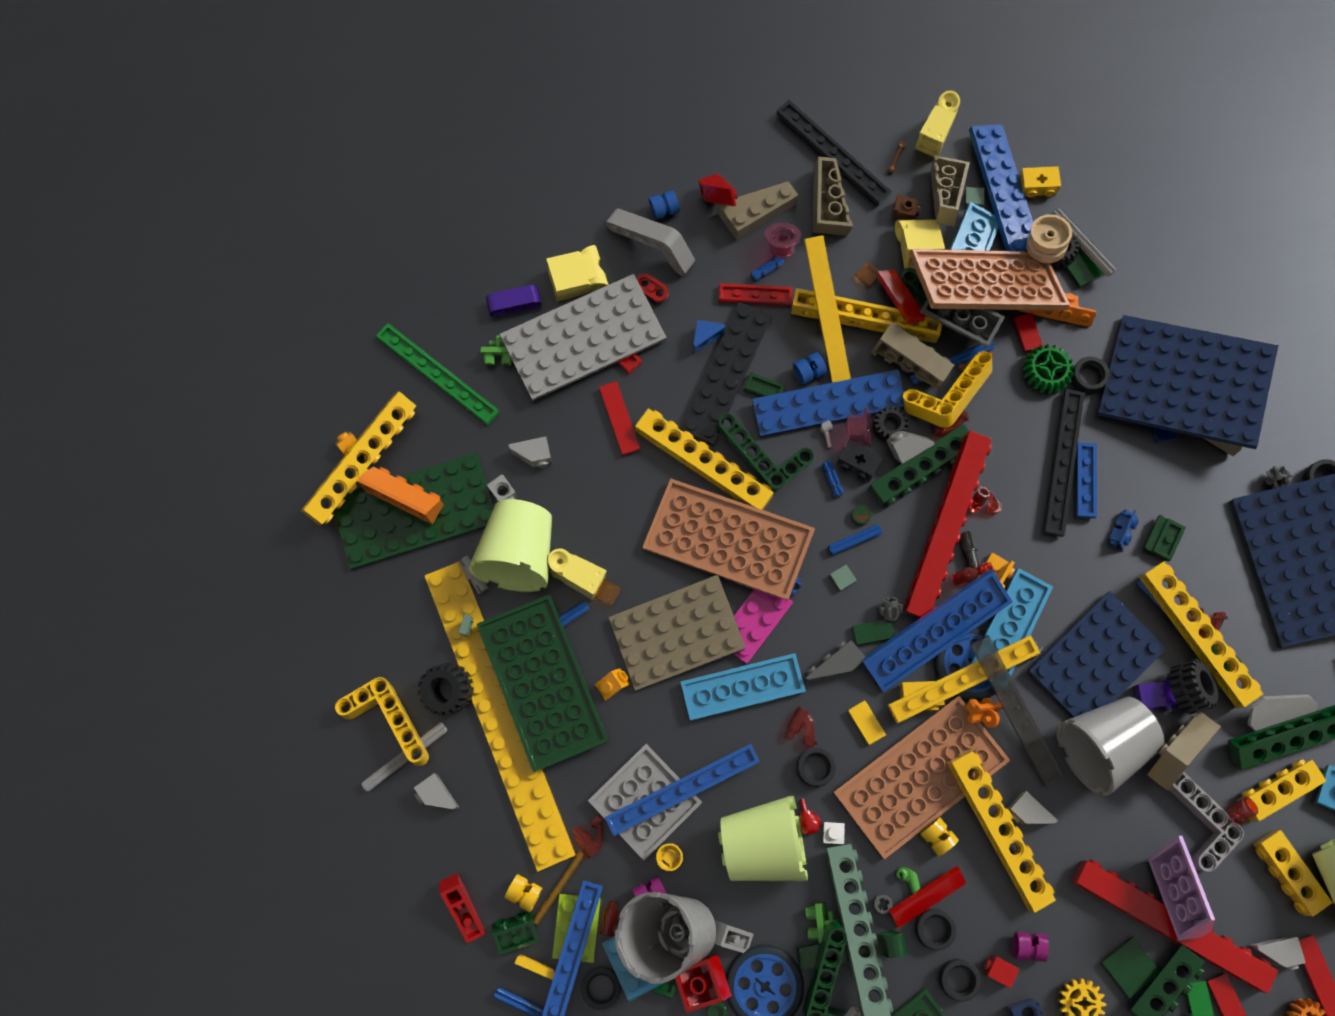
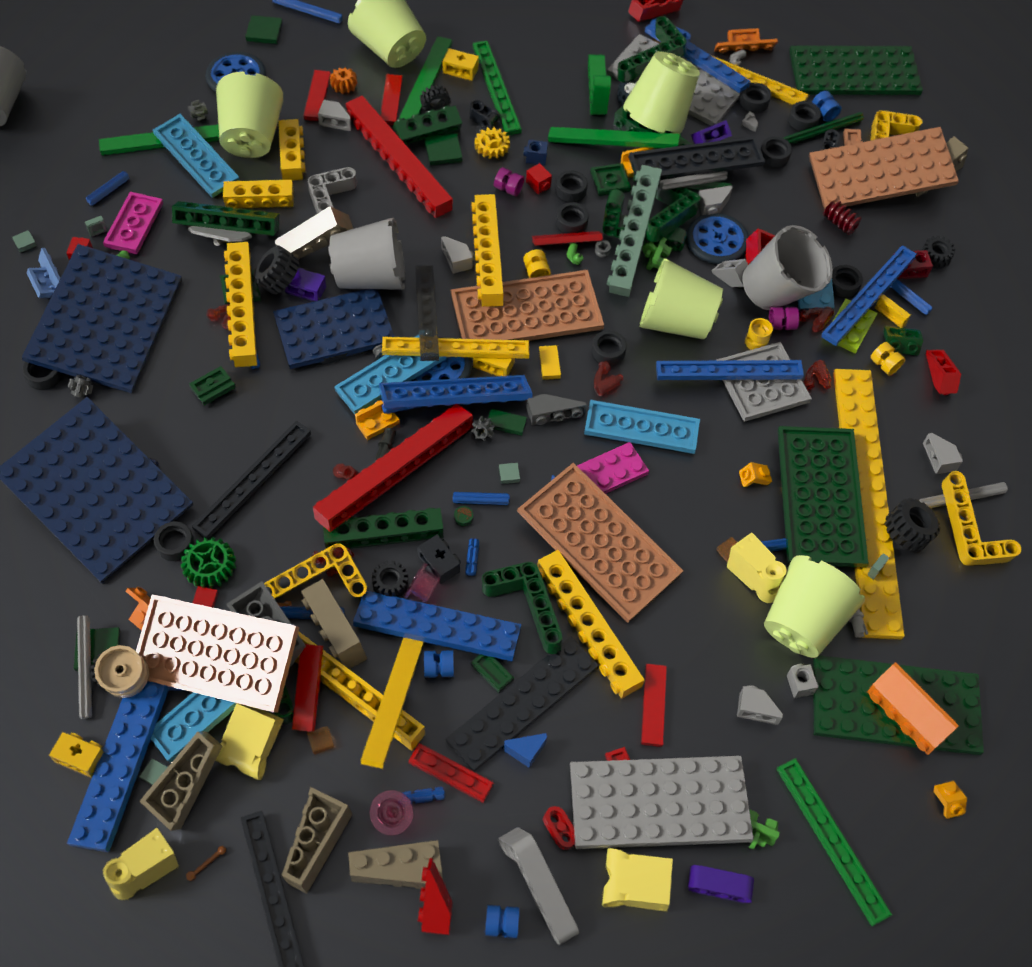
camera: 160 degrees left, 15 degrees down
yellow brick [300,391,416,525] -> none
pearl gold bar [533,850,586,925] -> none
dark tan plate [609,575,746,691] -> none
red piece [798,799,821,835] -> none
light grey hand [820,420,833,448] -> none
white plate [823,822,845,844] -> none
light grey slope [886,431,935,464] -> none
reddish brown brick [892,193,921,220] -> none
clear red plant [952,562,993,585] -> none
orange hips [965,698,1004,728] -> none
blue plate [1076,442,1097,519] -> none
blue hinge [1109,510,1139,551] -> none
lavender slope [1148,836,1215,941] -> none
clear red wheel [1227,796,1258,825] -> none

